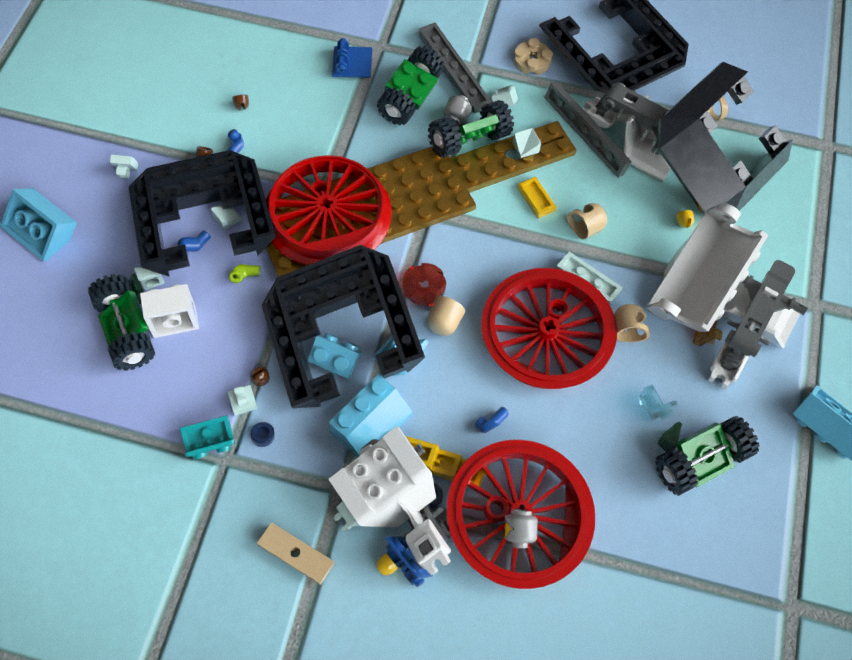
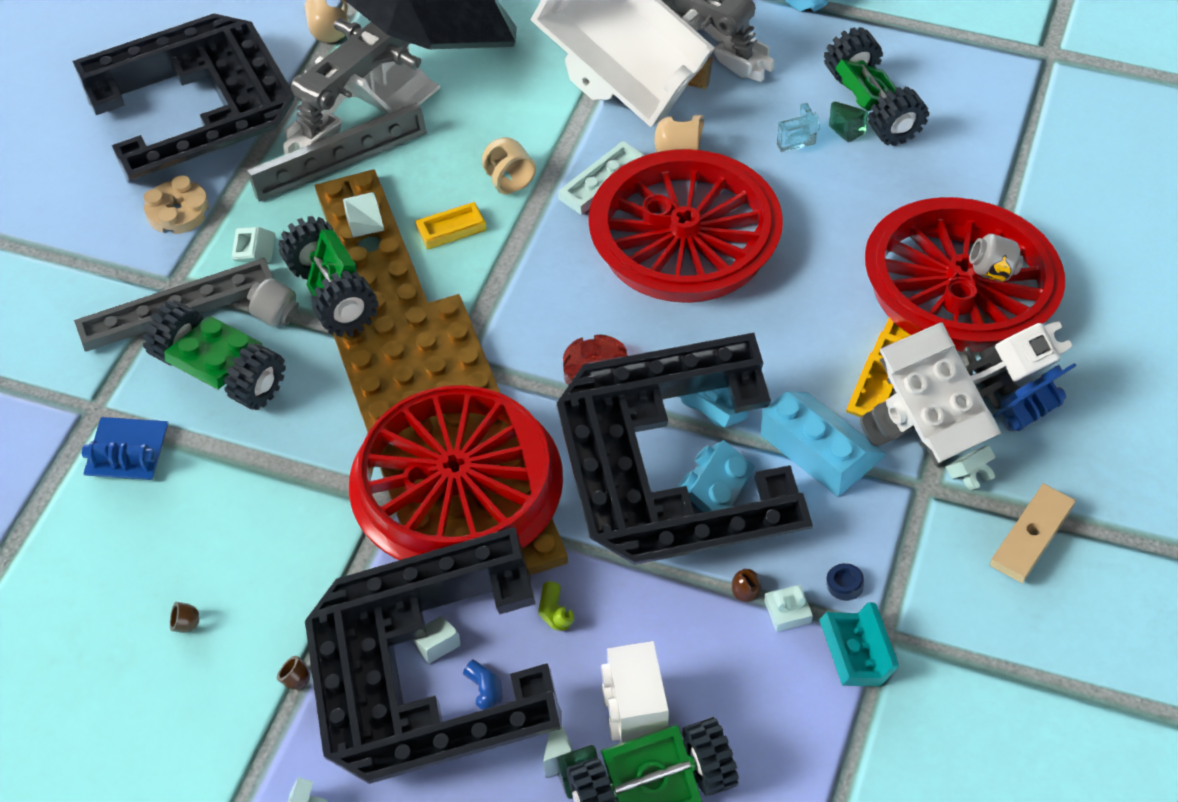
camera: 80 degrees left, 10 degrees down
blue arm [227,129,244,153] -> none
yellow hinge [377,553,399,575] -> none
tan helmet [426,296,465,336] -> none
blue arm [475,407,509,433] -> none
yellow hinge [676,210,694,228] -> none

